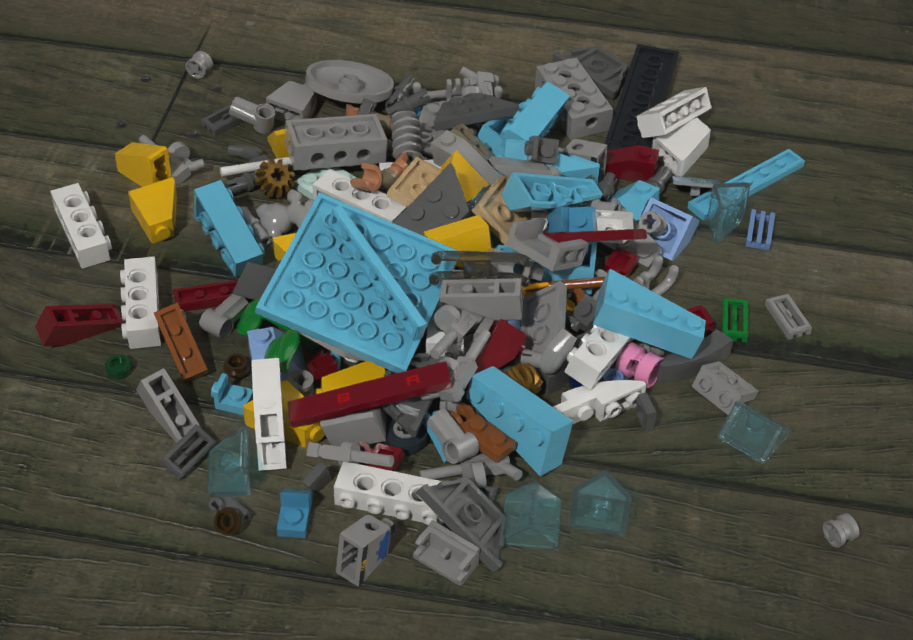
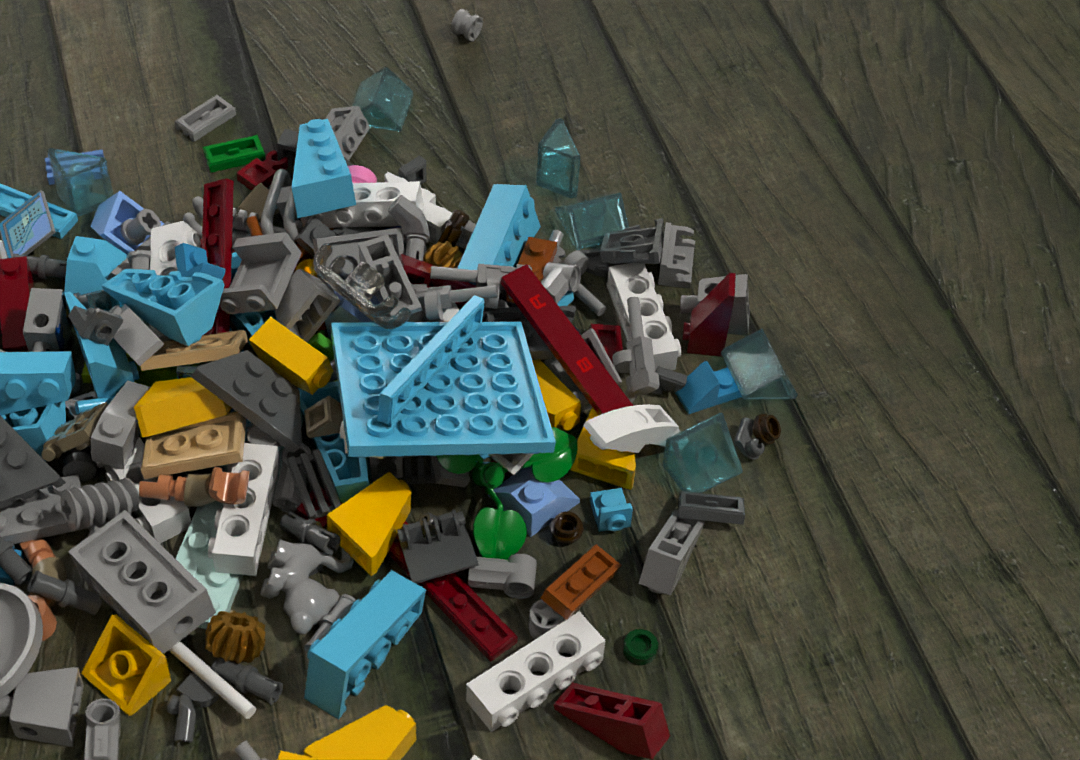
camera: 120 degrees left, 5 degrees up
none -> dark brown axle [438,209,469,247]
none -> dark red slope [682,273,736,357]
none -> clear light blue slope [721,328,798,399]

